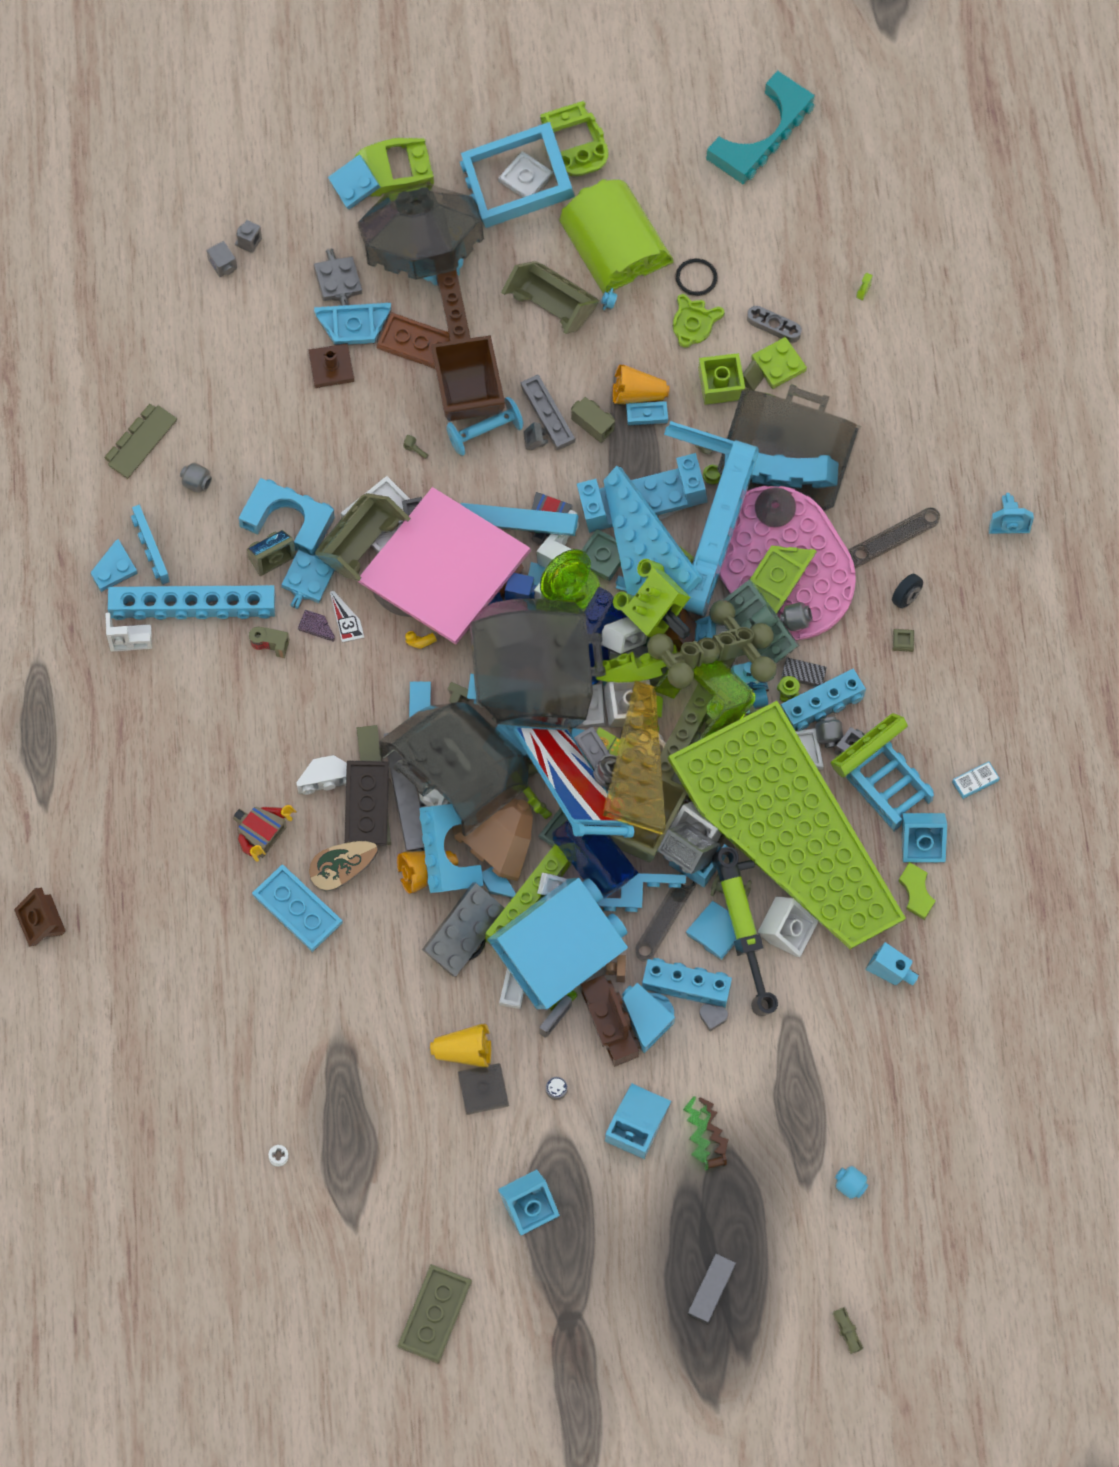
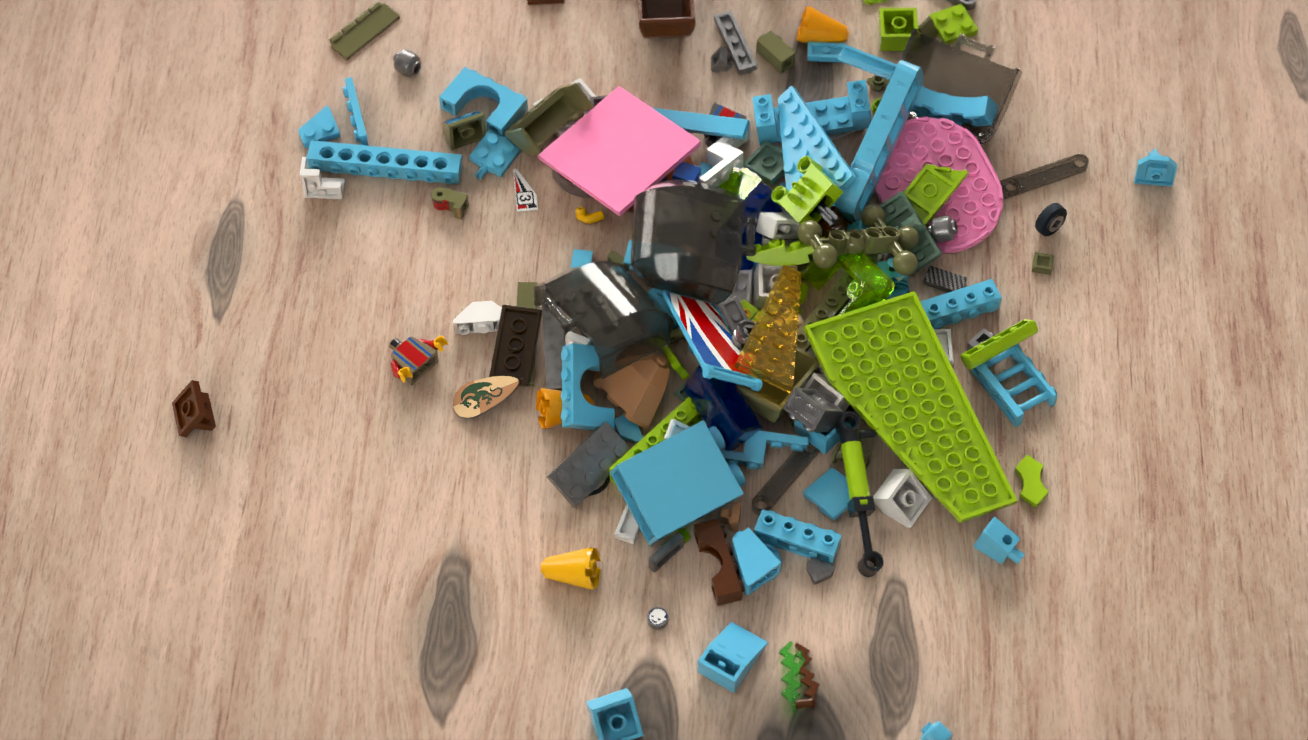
camera: 10 degrees right, 10 degrees down
medium azure plate [252,864,343,952] -> none
white bush [269,1145,288,1167] -> none
clear purple tile [298,610,335,642] -> none
olive hand [403,435,428,459] -> none
medium azure hose [446,397,523,456] -> none
clear smoke plate [458,1063,509,1115] -> none
clear neon green piece [540,549,591,601] -> none
reddish brown bracket [588,987,630,1047] -> none
clear smoke dish [755,487,796,527] -> none
lime brick [777,676,800,702] -> none
flat silver head [815,717,844,748] -> none
medium azure slope [902,813,947,862] -> none
tile [952,761,1000,799] -> none

